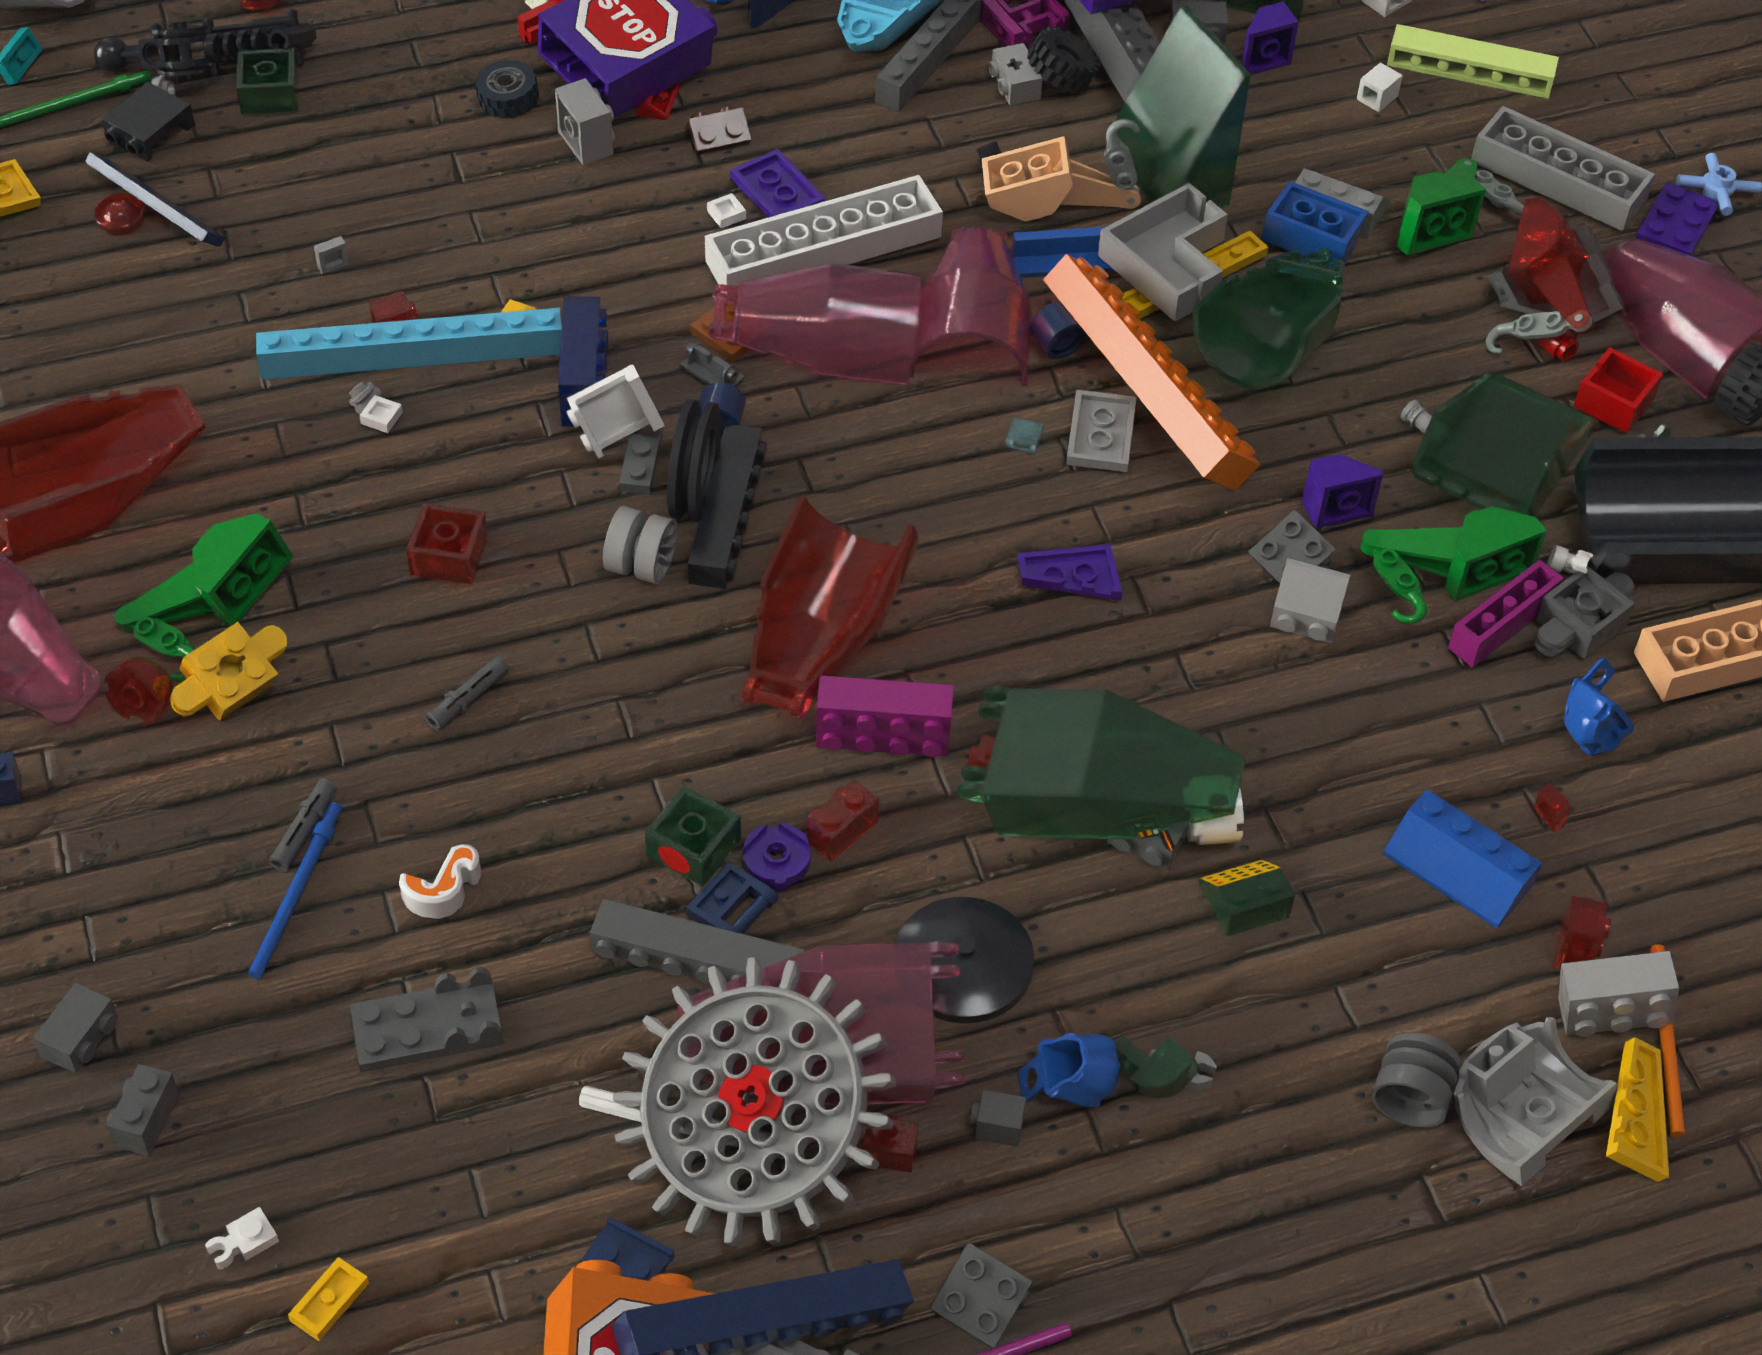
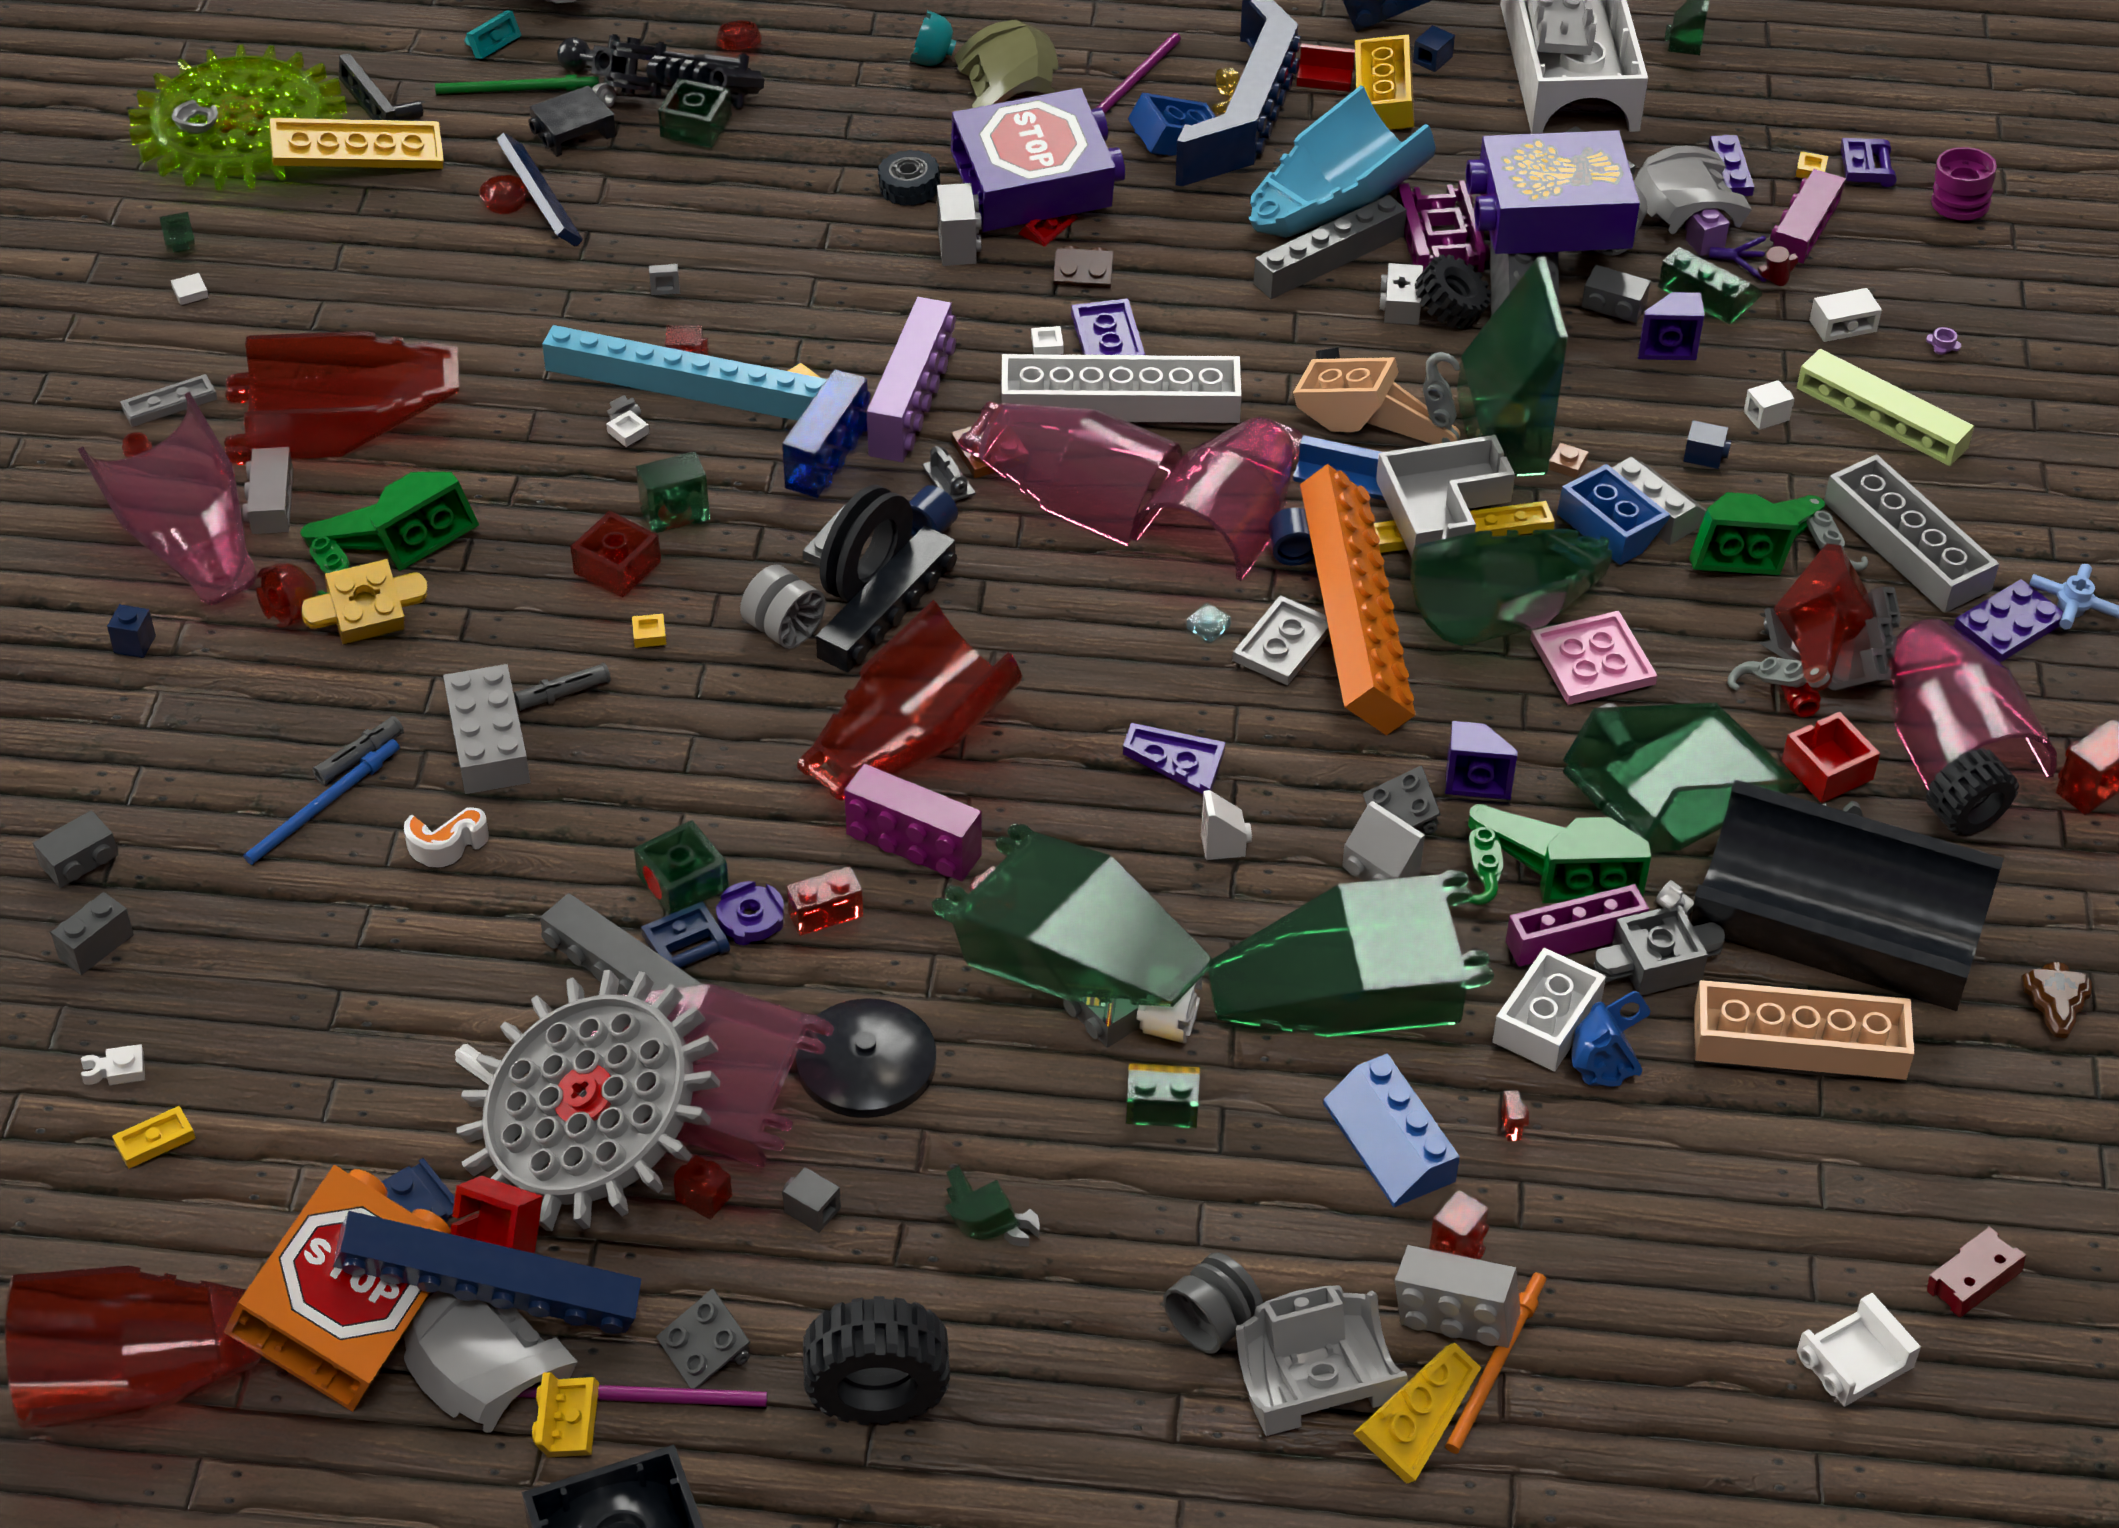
camera: 25 degrees right, 5 degrees down
dark grey hinge [350,966,504,1072] -> none
white panel [566,364,665,459] -> none
blue piece [1018,1033,1120,1108] -> none
none -> light grey brick [243,447,294,534]
none -> light grey brick [443,664,530,794]
none -> red piece [450,1175,543,1254]
none -> yellow plate [632,614,667,648]
none -> clear green brick [636,451,710,535]
none -> black tyre [803,1296,950,1425]
none -> medium lavender brick [867,297,956,462]
none -> white slope [1201,790,1252,860]
none -> clear green windscreen [1206,870,1494,1037]
none -> white brick [1492,948,1606,1072]
none -> bright pink plate [1530,611,1658,705]
none -> nougat plate [1548,442,1589,479]
none -> dark blue brick [1683,420,1732,469]

